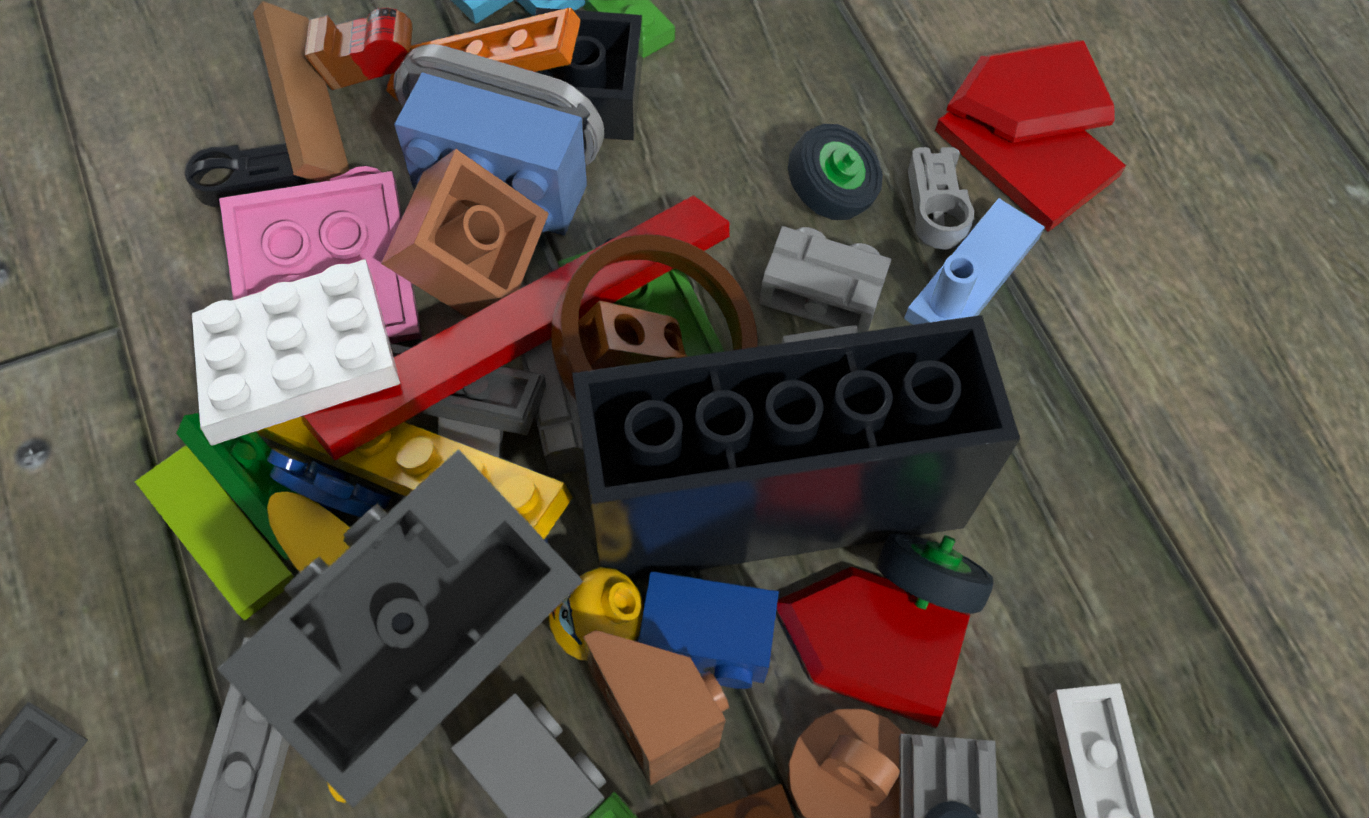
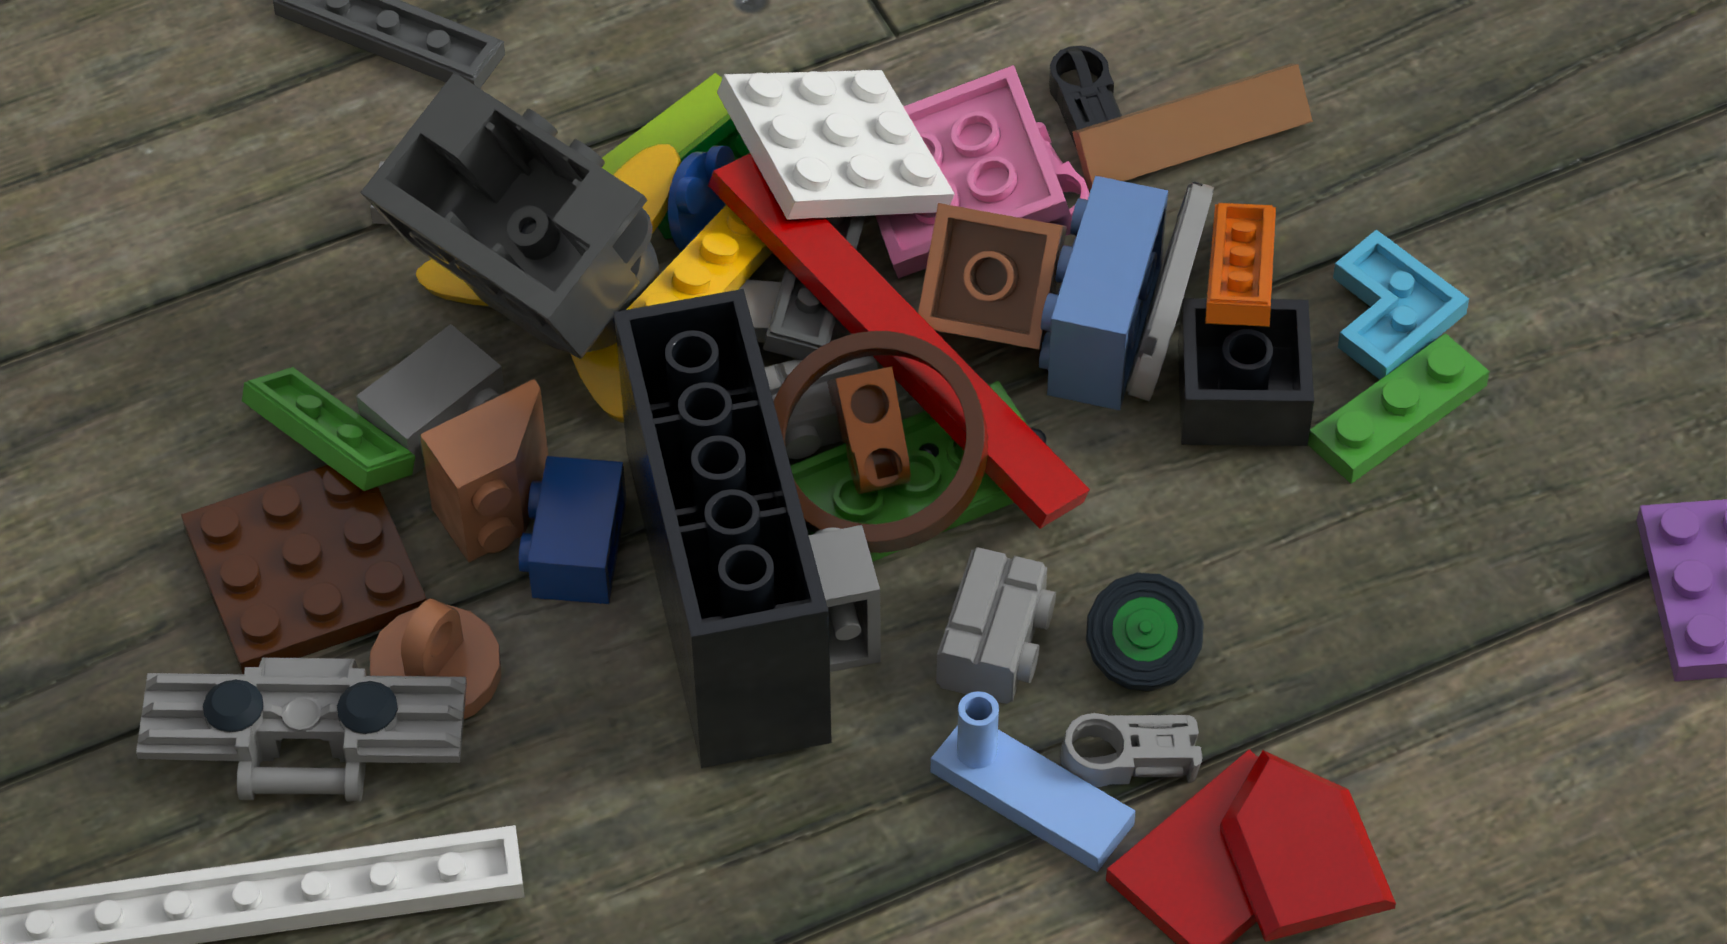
camera: 90 degrees right, 10 degrees down
leg [304,8,413,90] -> none
yellow head [549,567,644,660] -> none
red tile [776,567,970,729] -> none
black wheel [877,533,994,614] -> none

